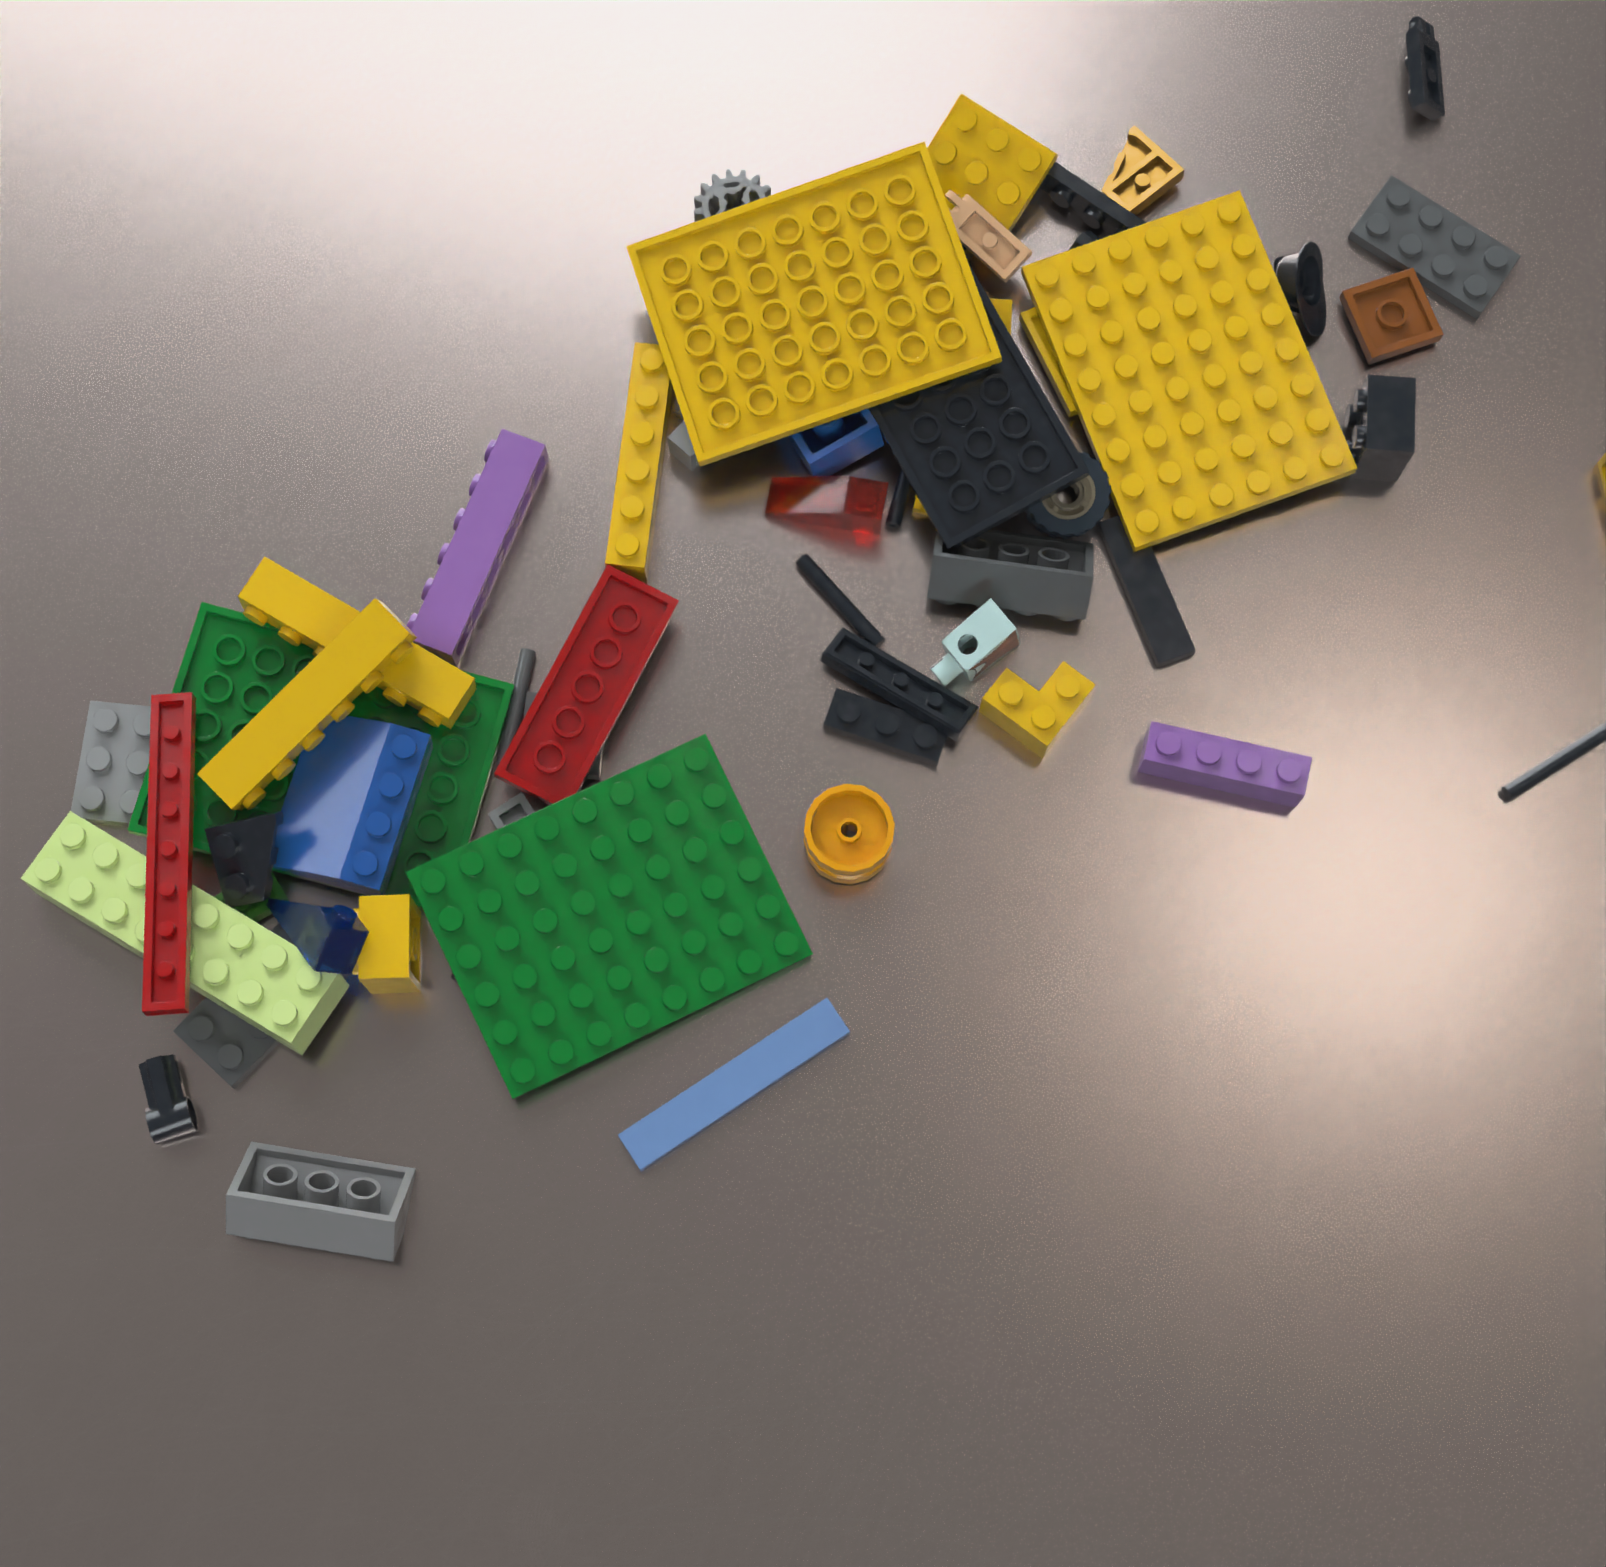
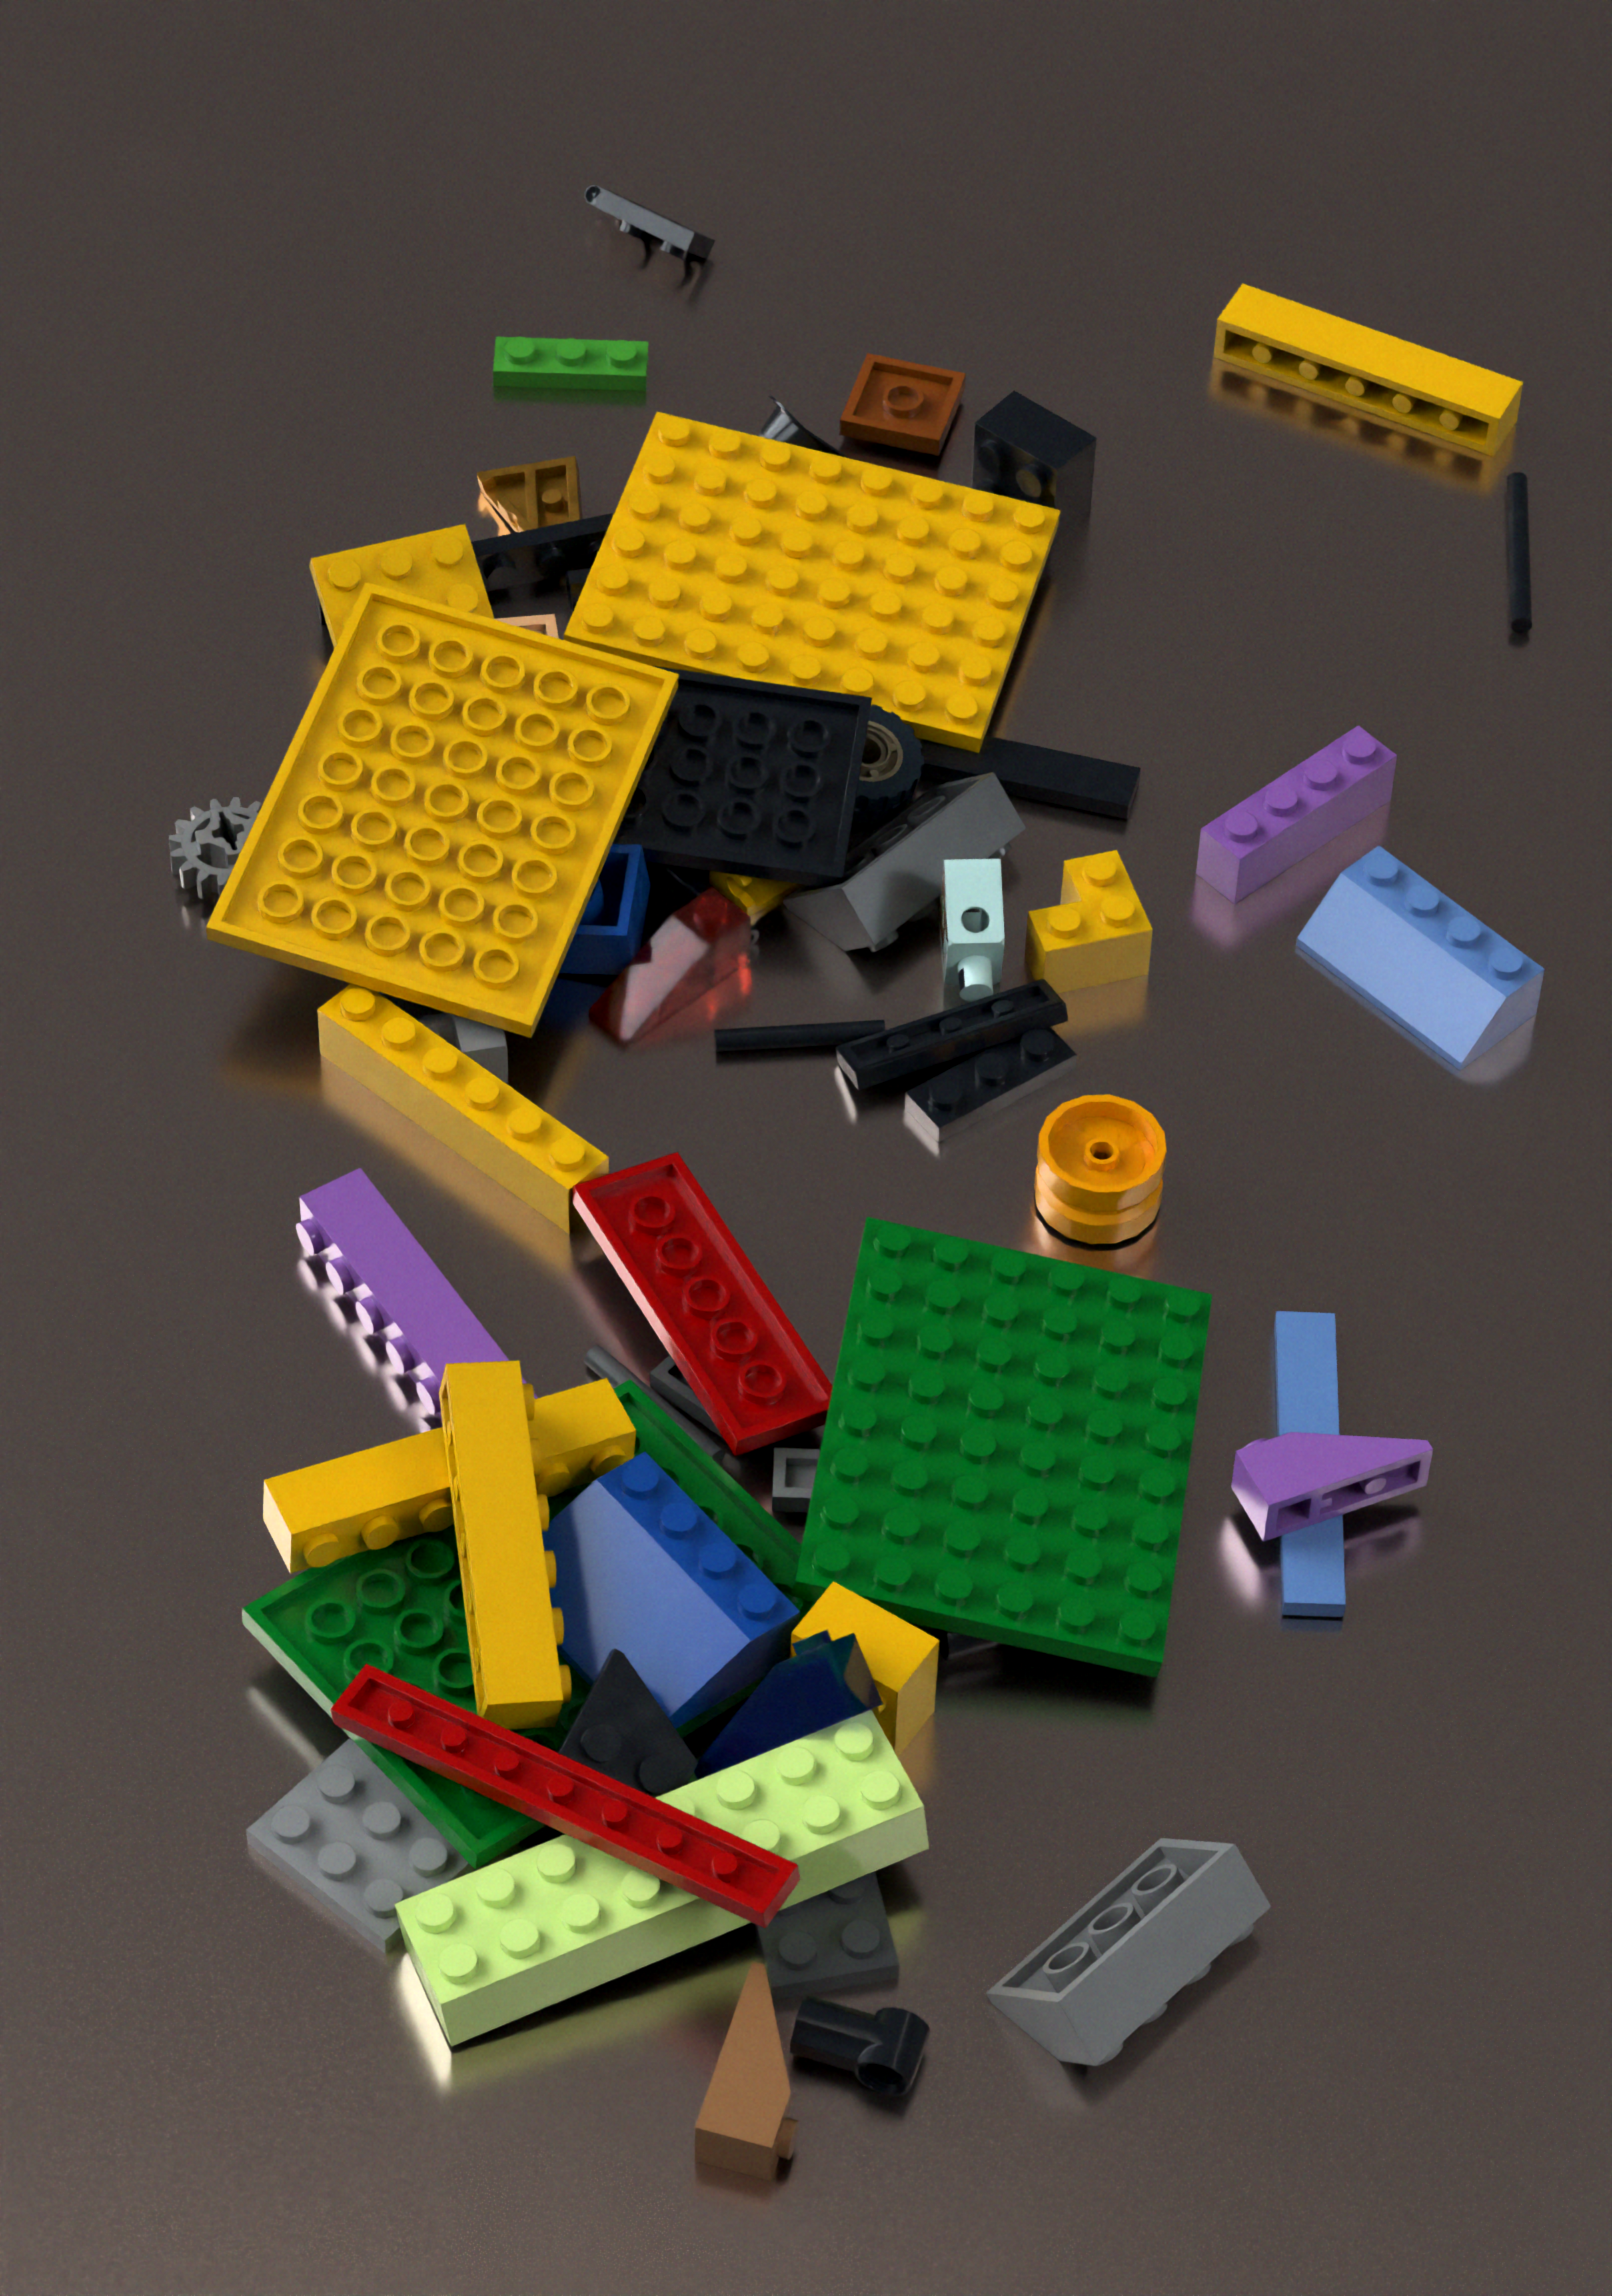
camera: 55 degrees left, 25 degrees down
dark grey plate [1348,175,1521,319] -> none
none -> bright green plate [493,337,648,391]
none -> medium nougat slope [694,1961,799,2181]
none -> medium lavender slope [1231,1432,1433,1542]
none -> medium blue slope [1296,846,1545,1071]

